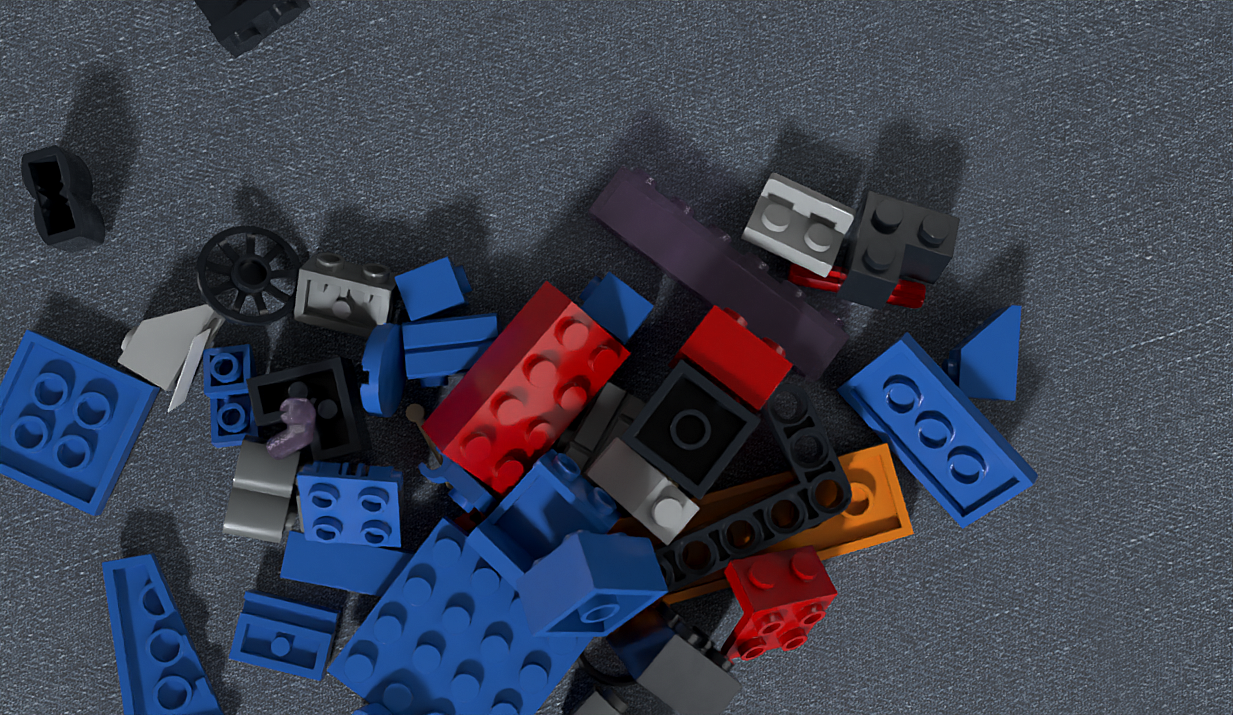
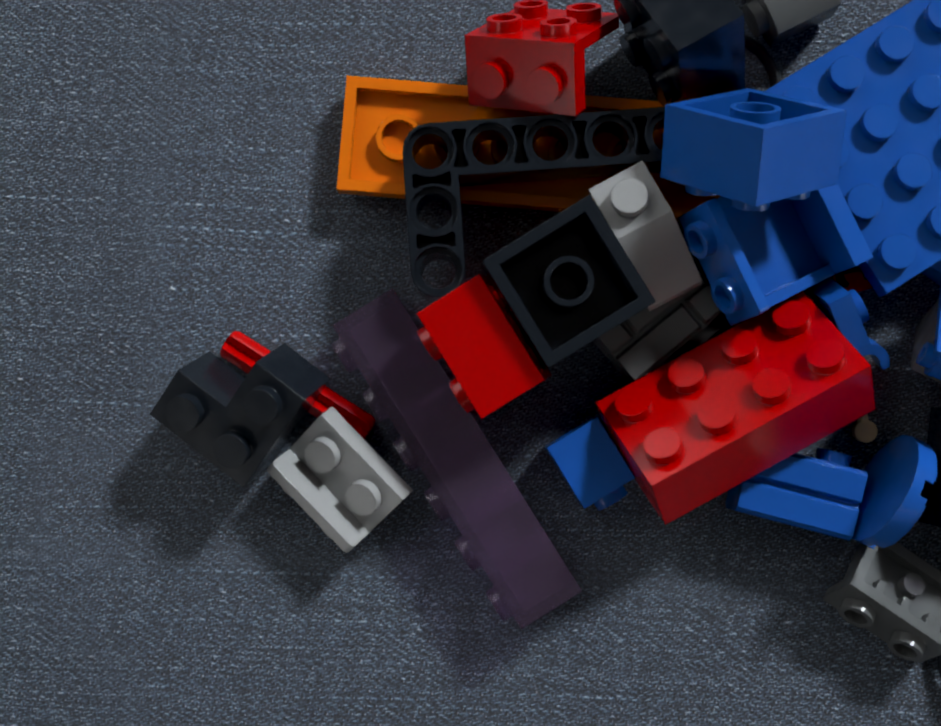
camera: 155 degrees left, 0 degrees up
blue brick [394,257,473,322] -> none
blue plate [836,332,1038,529] -> none
blue slope [941,305,1021,401] -> none

